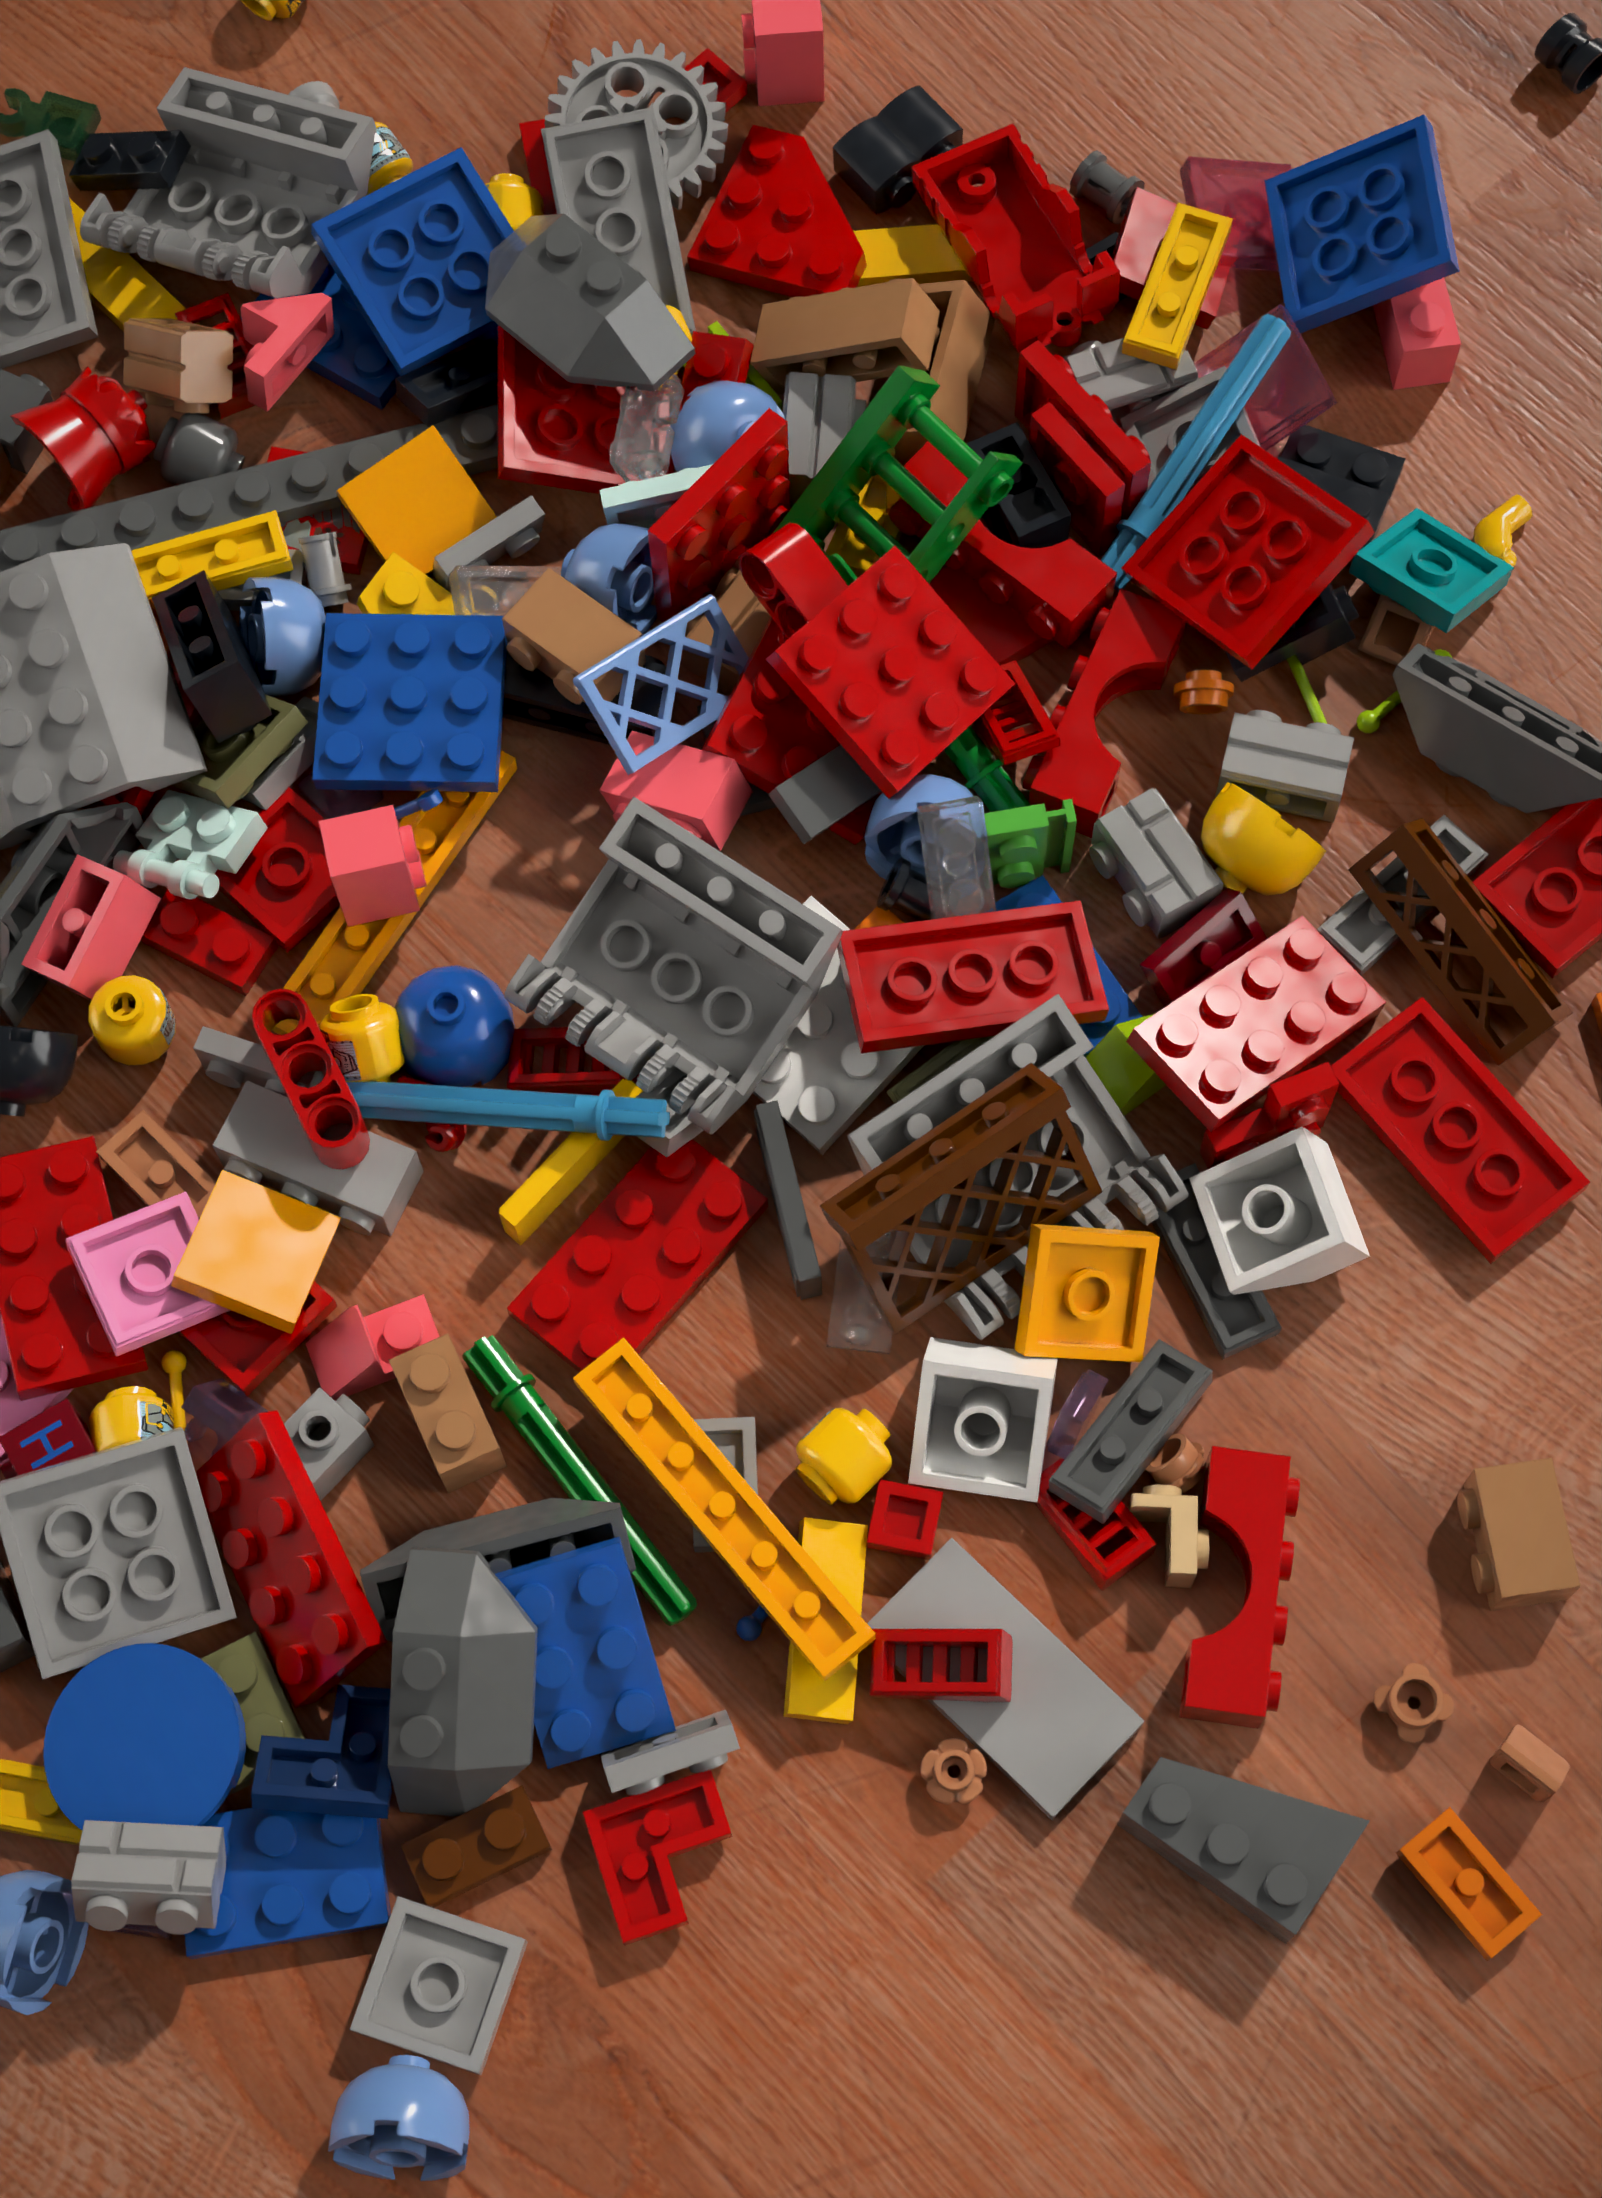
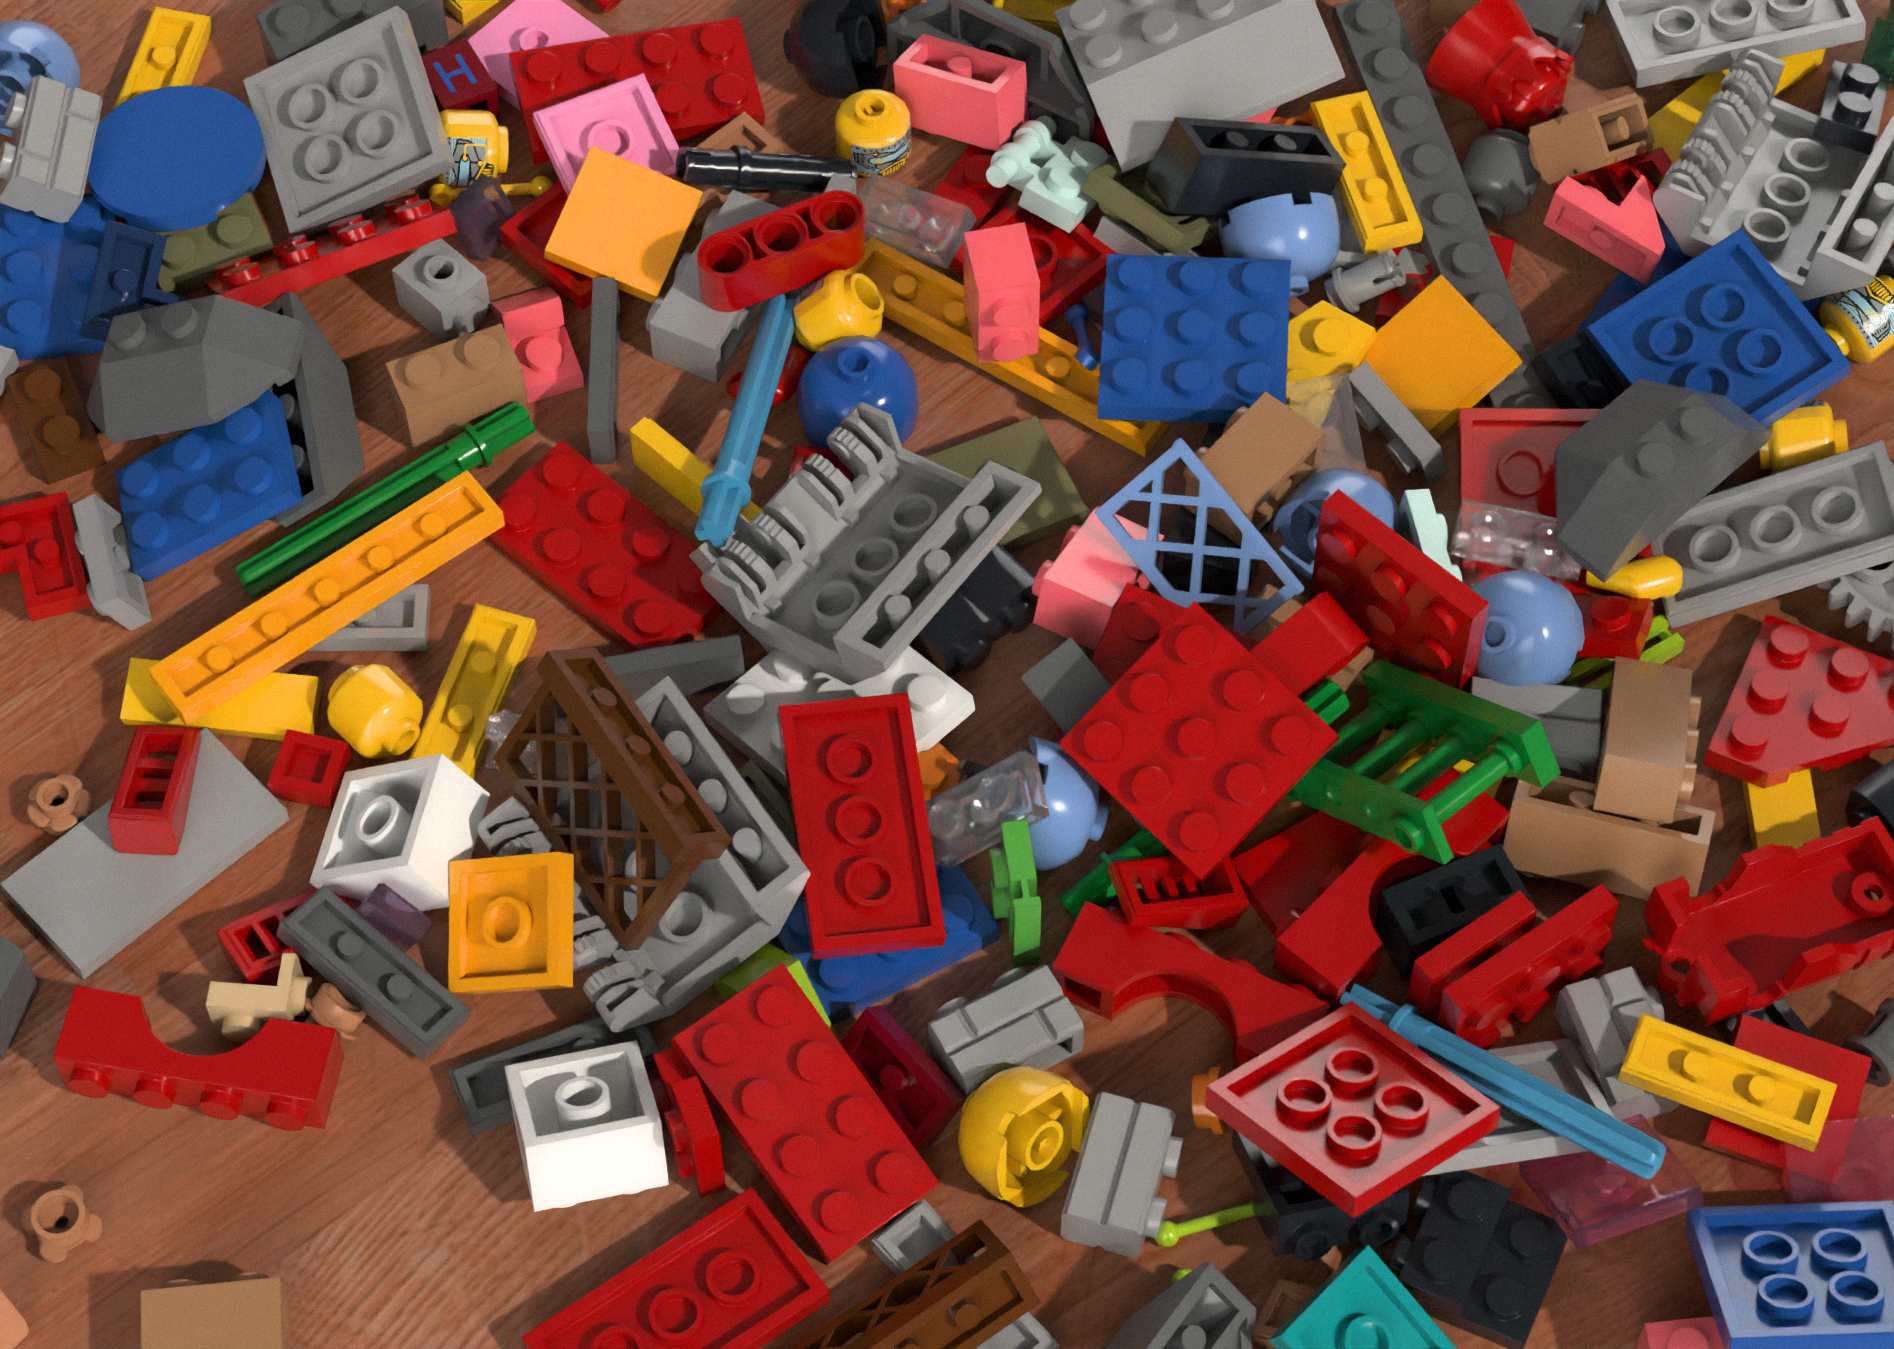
camera: 90 degrees right, 10 degrees down
none -> yellow tile [409,604,537,780]
none -> dark grey tile [587,277,621,464]
none -> black pin [676,145,857,193]
none -> clear plate [857,173,977,268]
none -> olive plate [924,415,1088,552]

